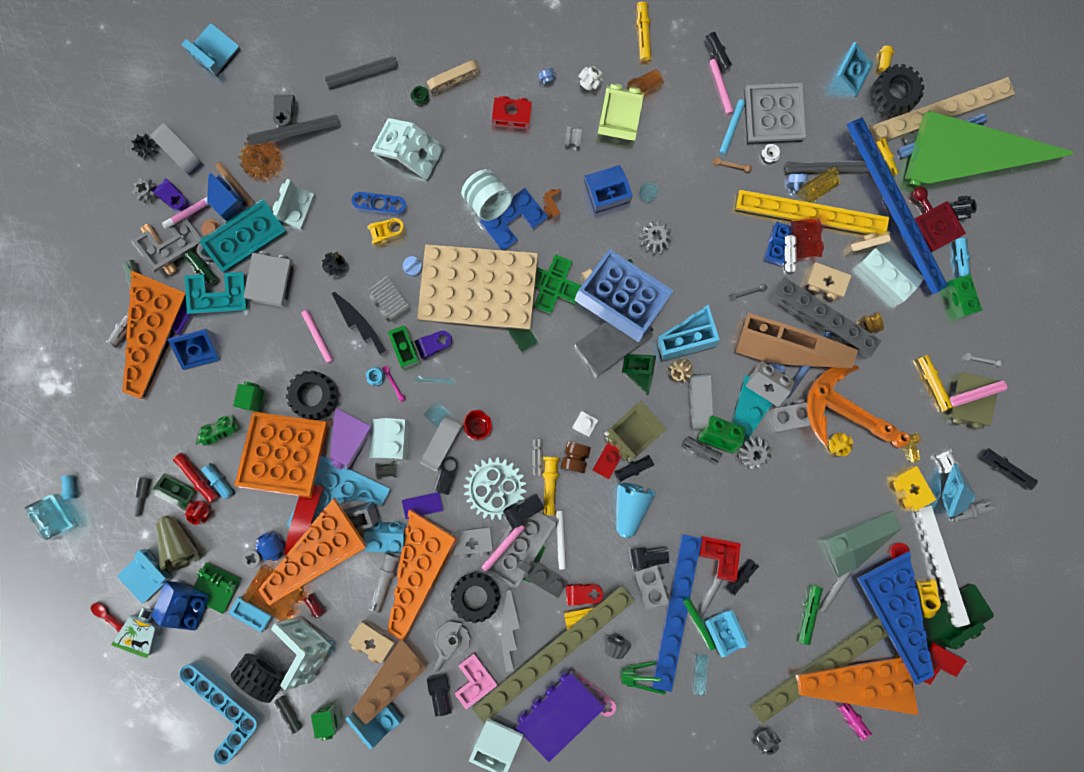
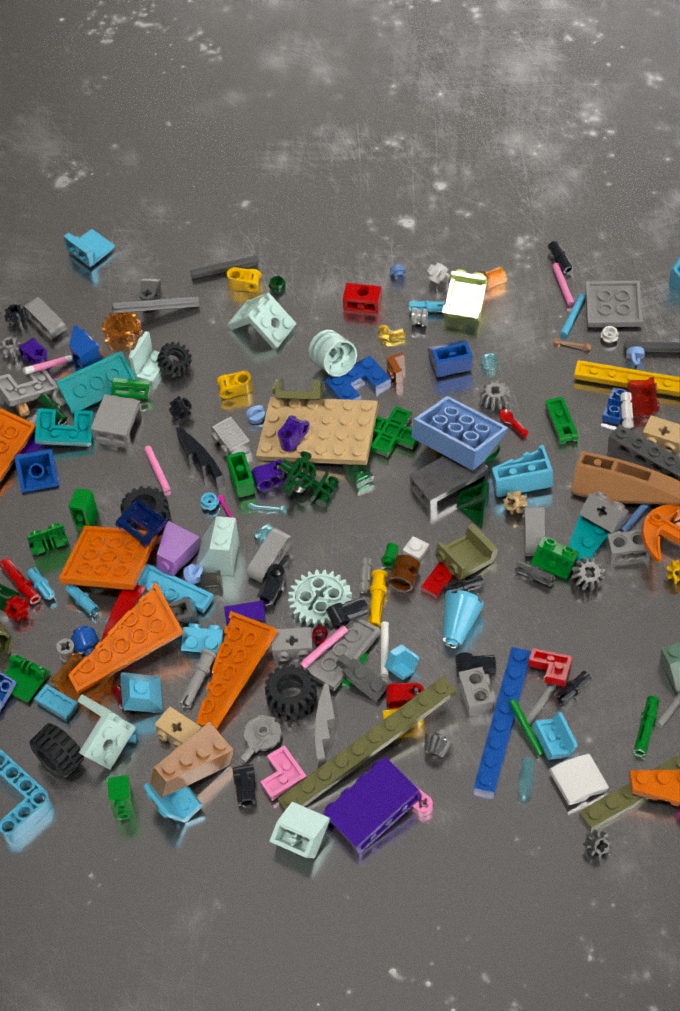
camera: 10 degrees right, 30 degrees down
dark grey axle [274,696,301,734] -> none
blue beam [351,192,407,215] -> none
tan beam [427,60,480,92] -> none
red hair [463,410,492,440] -> none
green plant [622,661,666,695] -> none
yellow pin [636,2,652,61] -> none
dark grey hinge [729,284,767,301] -> none
clear yellow plate [801,167,841,203] -> none
none -> medium azure axle [66,584,99,616]
none -> green tile [111,378,150,399]
none -> clear blue plate [115,499,167,548]
none -> medium azure slope [120,672,163,713]
none -> black tyre [157,342,192,377]
none -> light blue tile [183,564,203,585]
none -> yellow piece [227,267,262,293]
none -> olive panel [272,379,324,399]
none -> dark purple piece [278,415,310,452]
none -> dark green piece [278,451,339,507]
none -> dark red pin [312,626,328,644]
none -> clear yellow arm [378,325,405,341]
none -> green pin [381,543,399,568]
none -> medium azure panel [384,644,420,680]
none -> medium azure axle [409,300,444,312]
none -> red piece [499,409,528,437]
none -> green plate [545,396,579,445]
none -> white slope [549,754,609,805]

